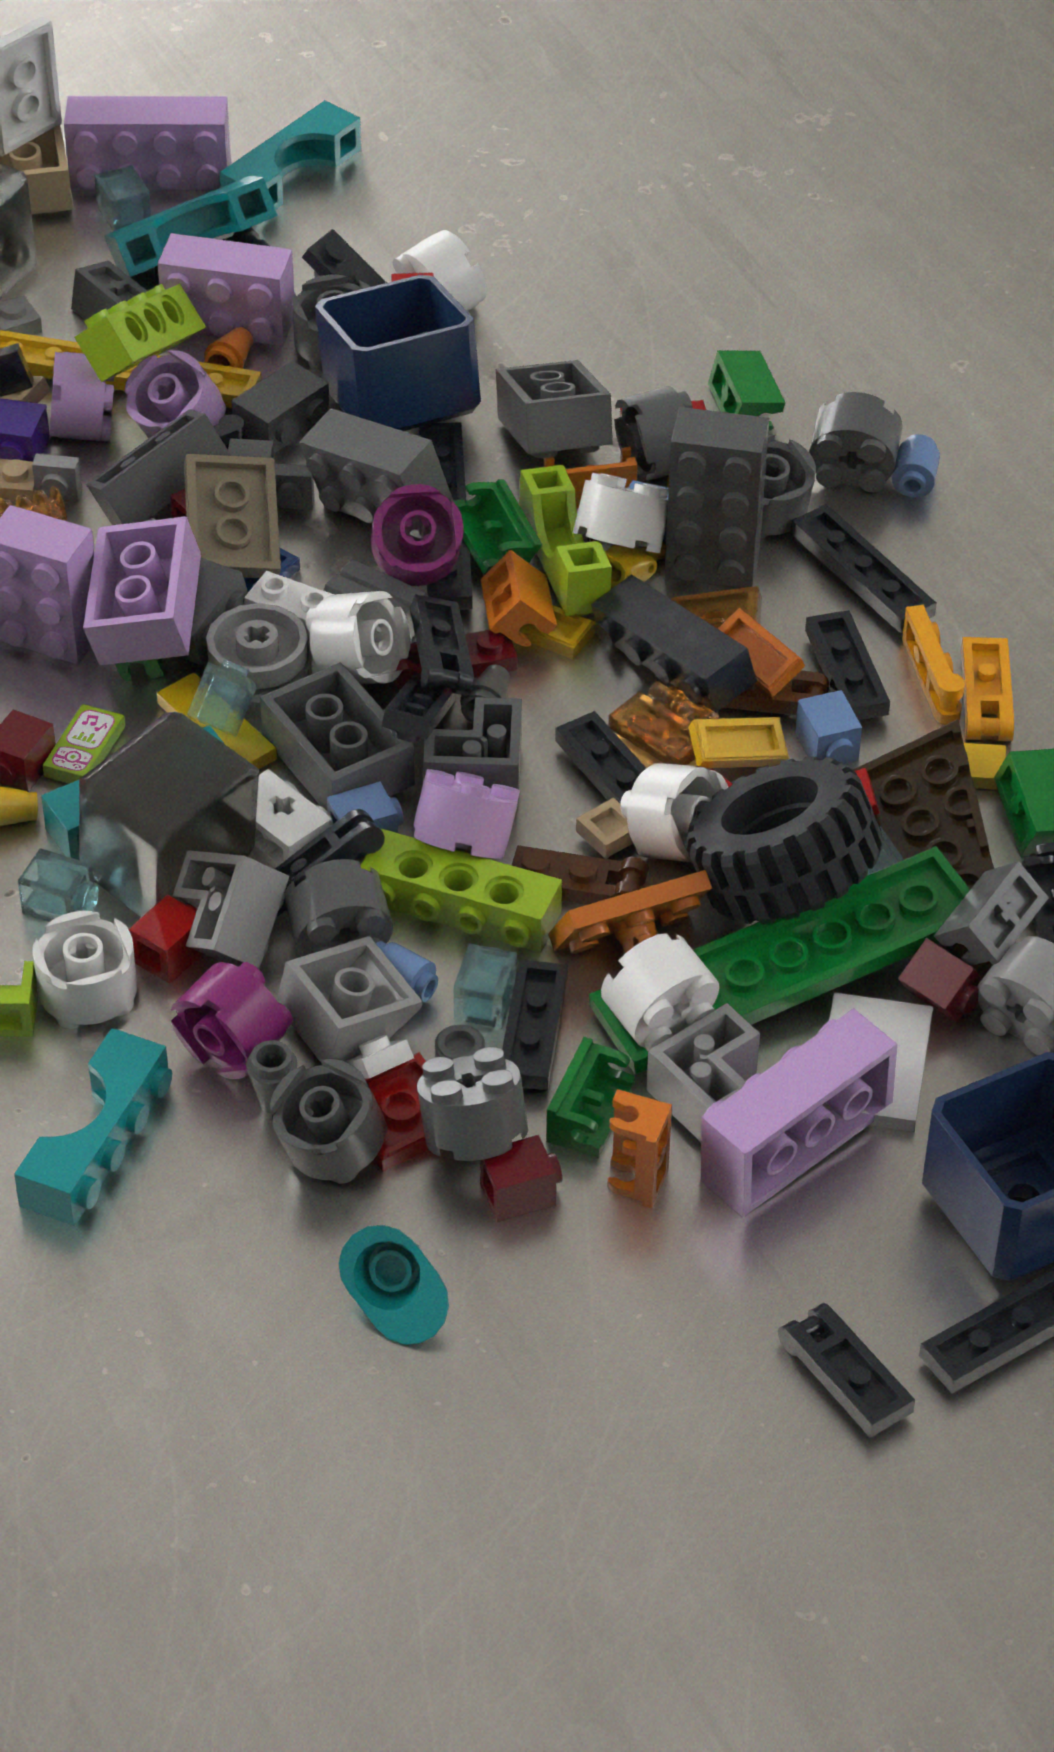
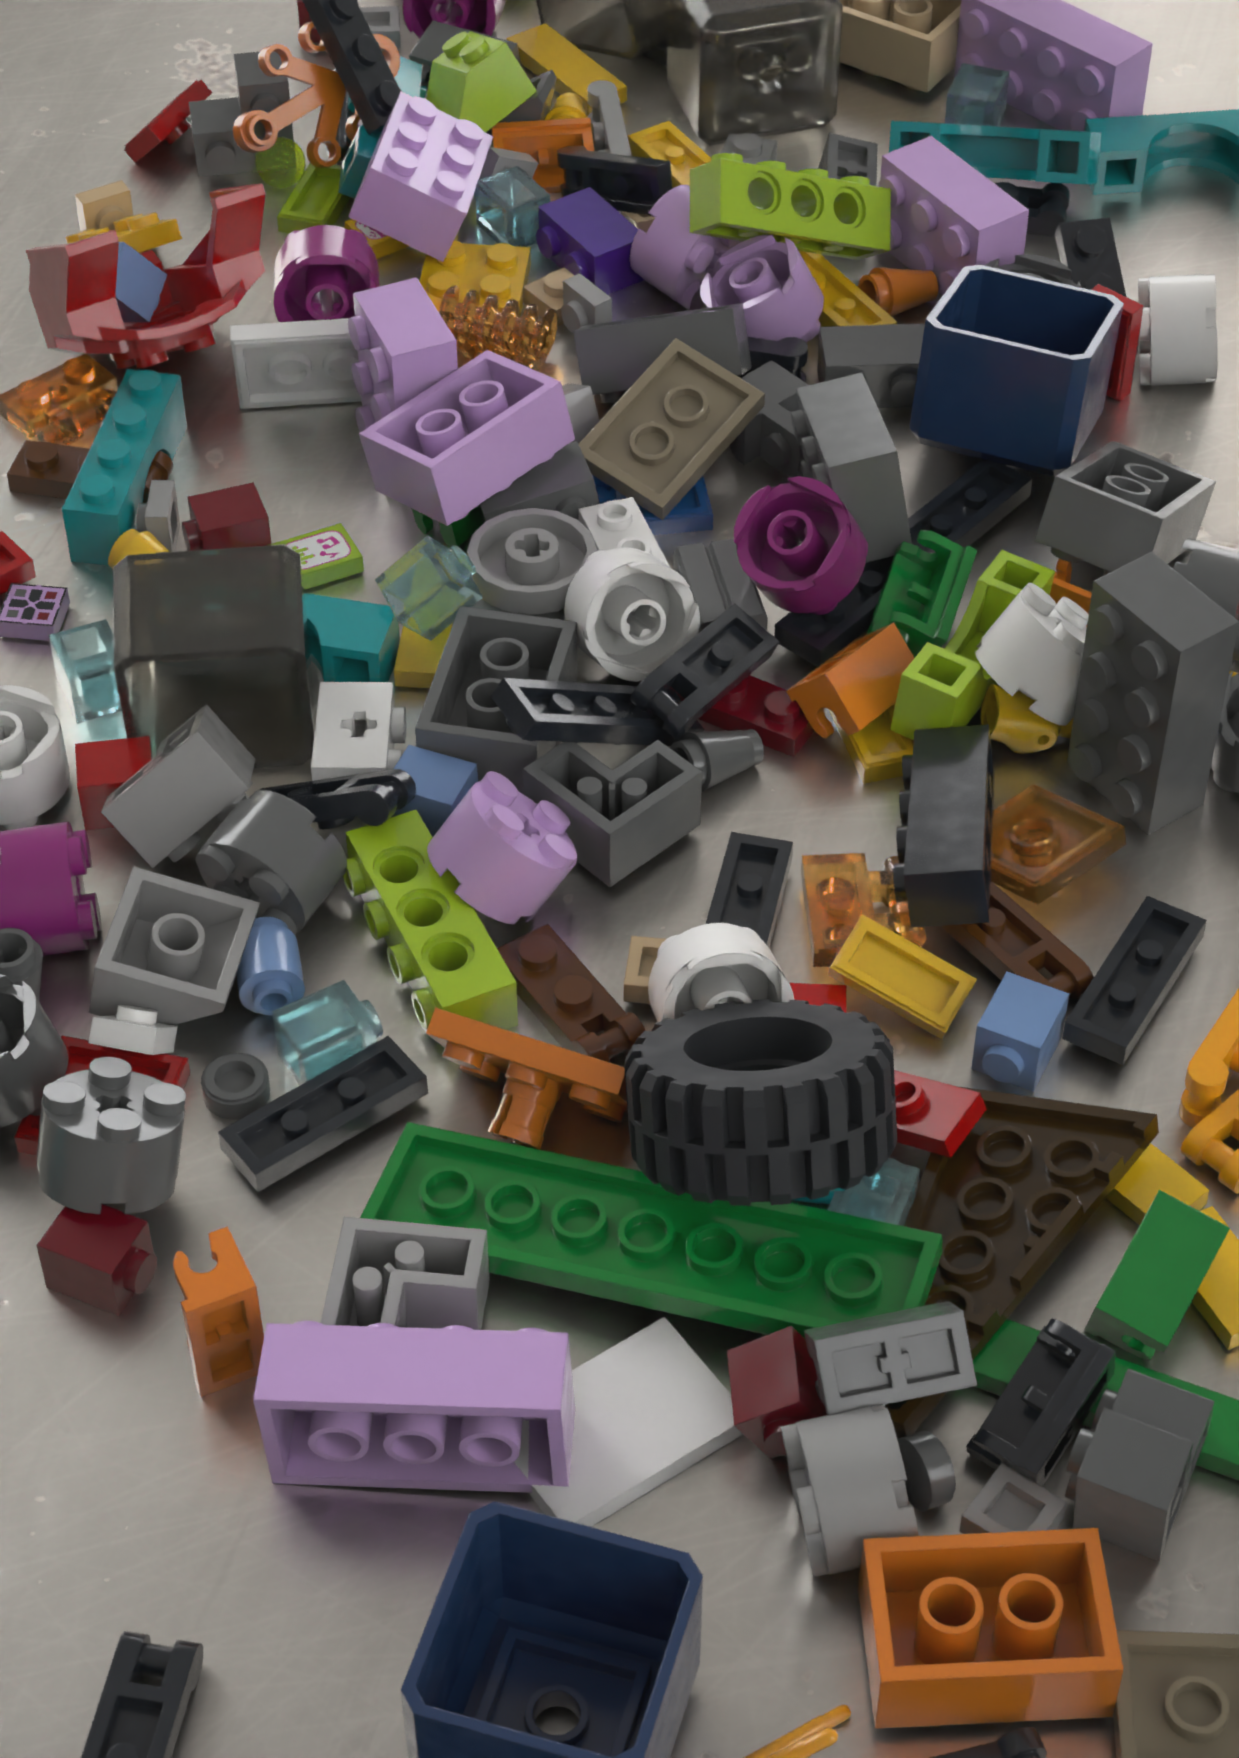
camera: 45 degrees right, 0 degrees up
green hinge [546,1037,635,1158] -> none
white brick [601,933,719,1051] -> none
orange tile [718,608,805,698] -> none

